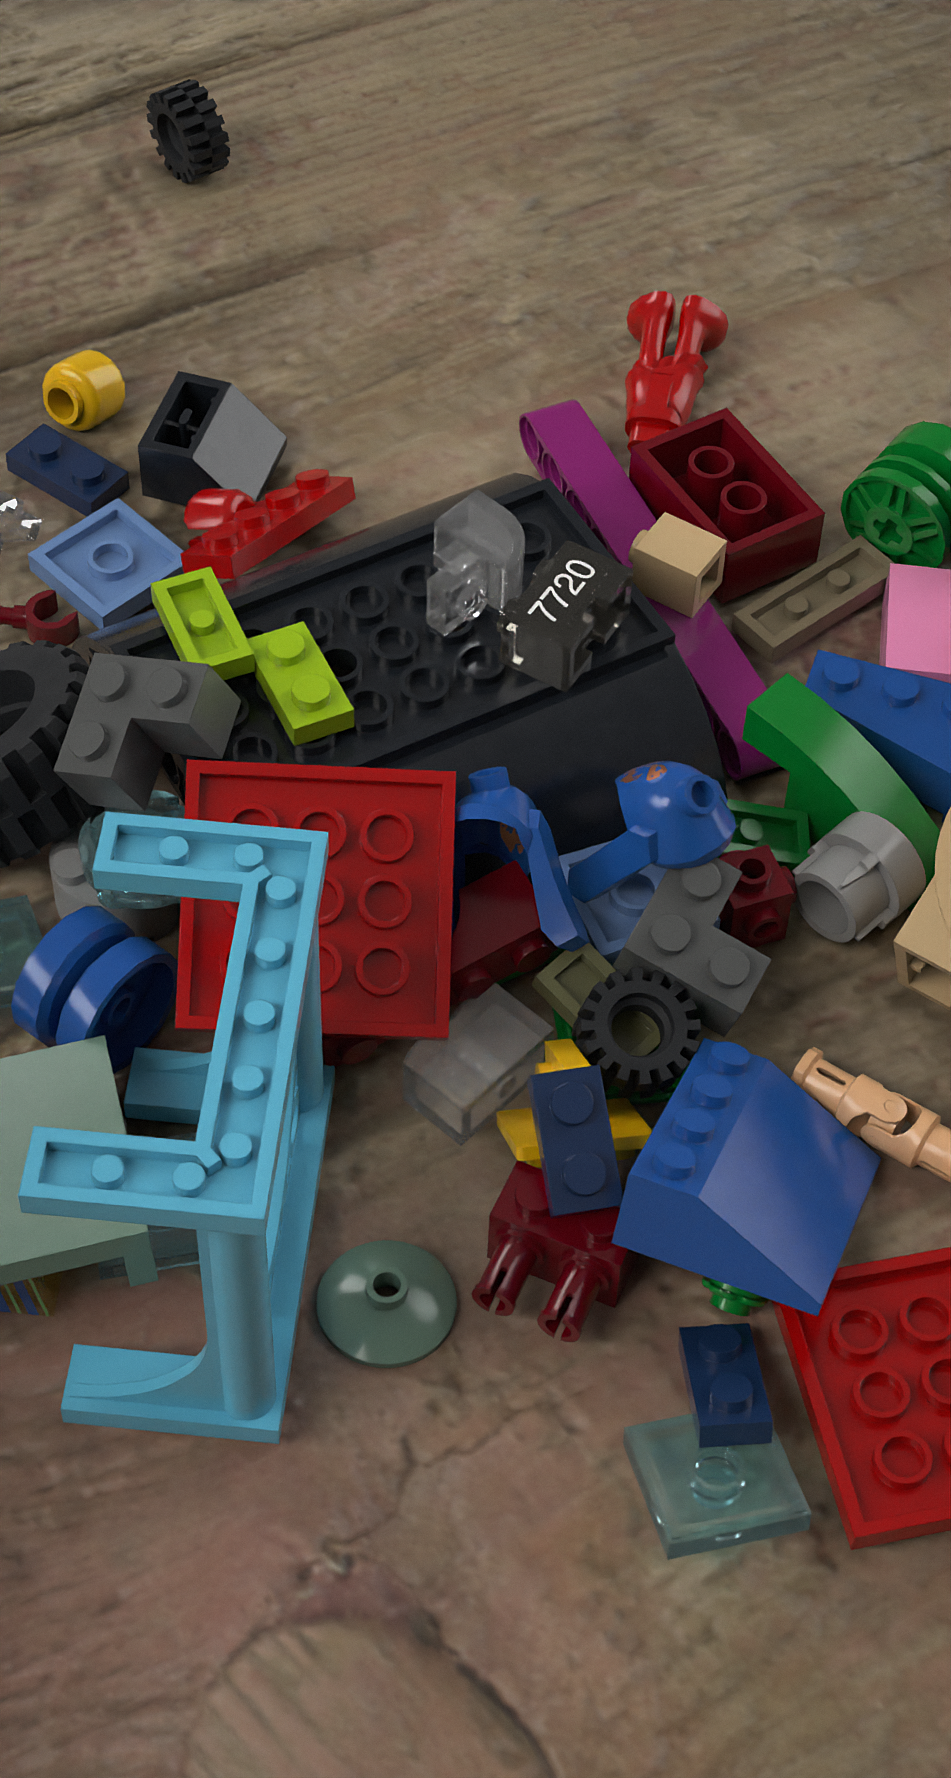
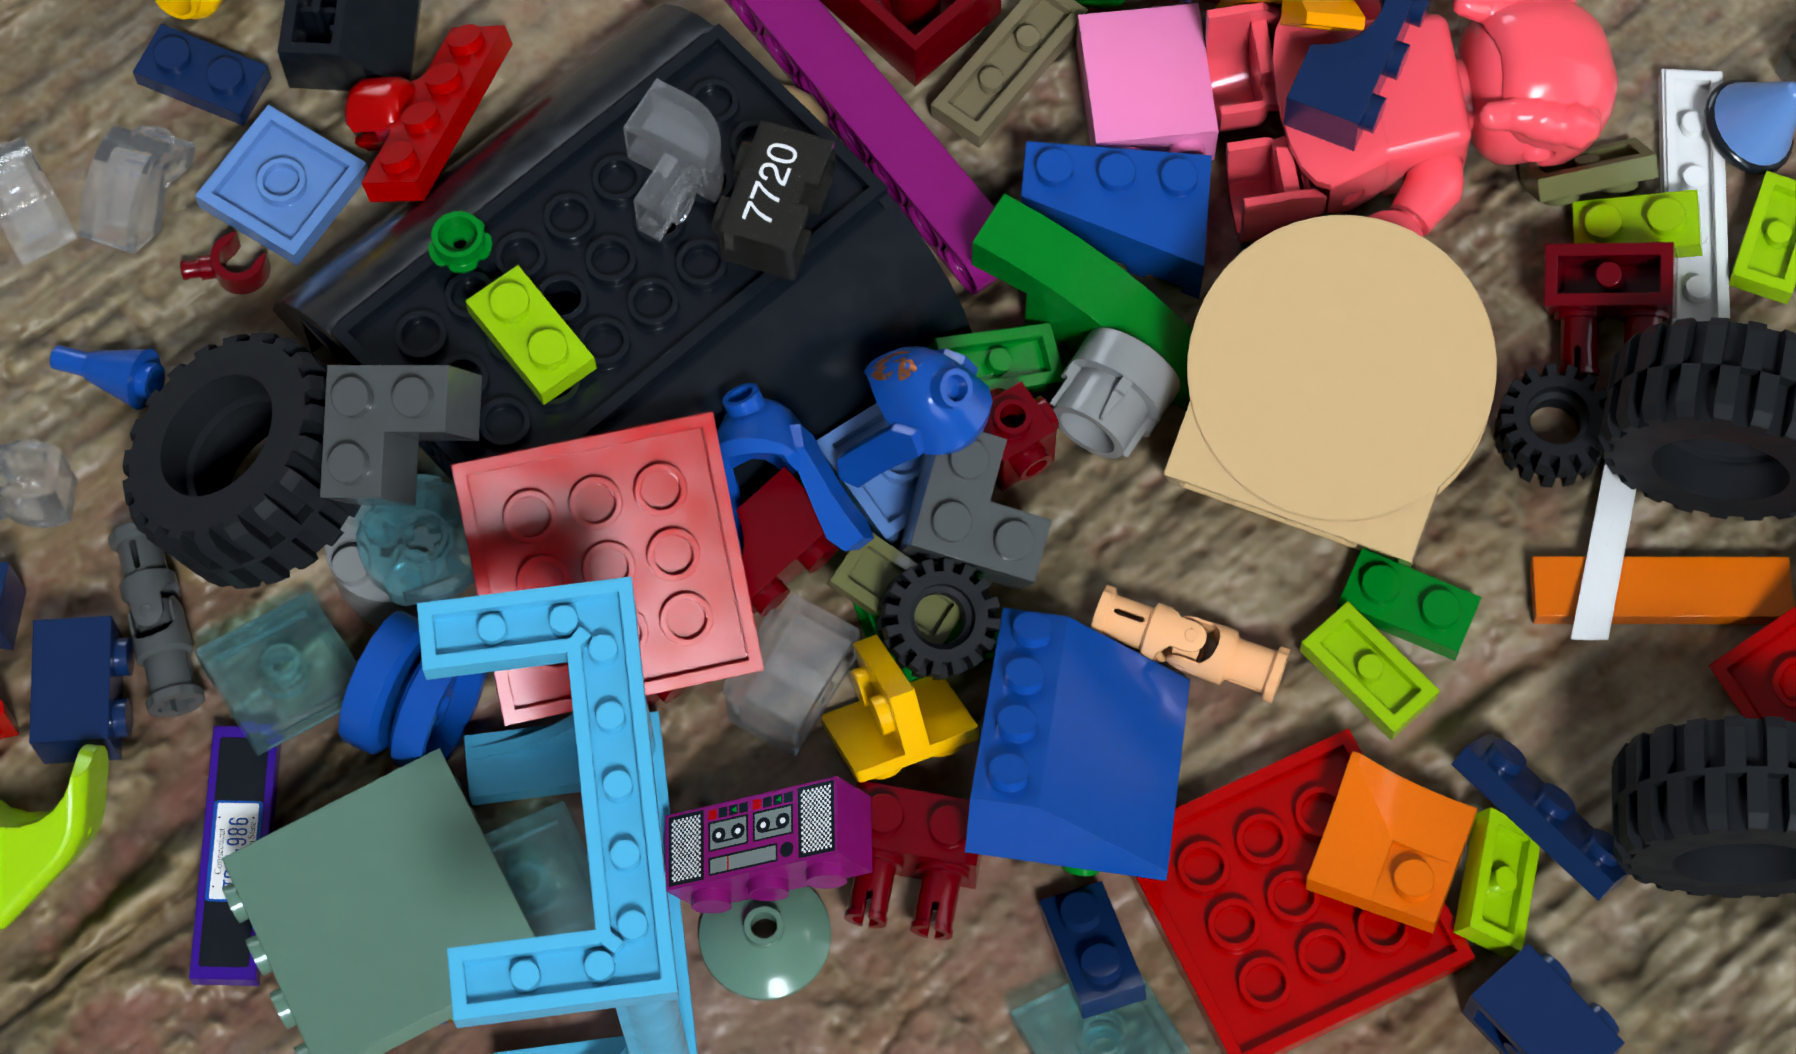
camera: 10 degrees left, 15 degrees up
lime plate [150,566,255,680] -> none
dark blue plate [527,1065,623,1219] -> none
tan brick [628,512,727,618] -> none
none -> green plate [428,211,492,274]
none -> brick [665,776,873,914]

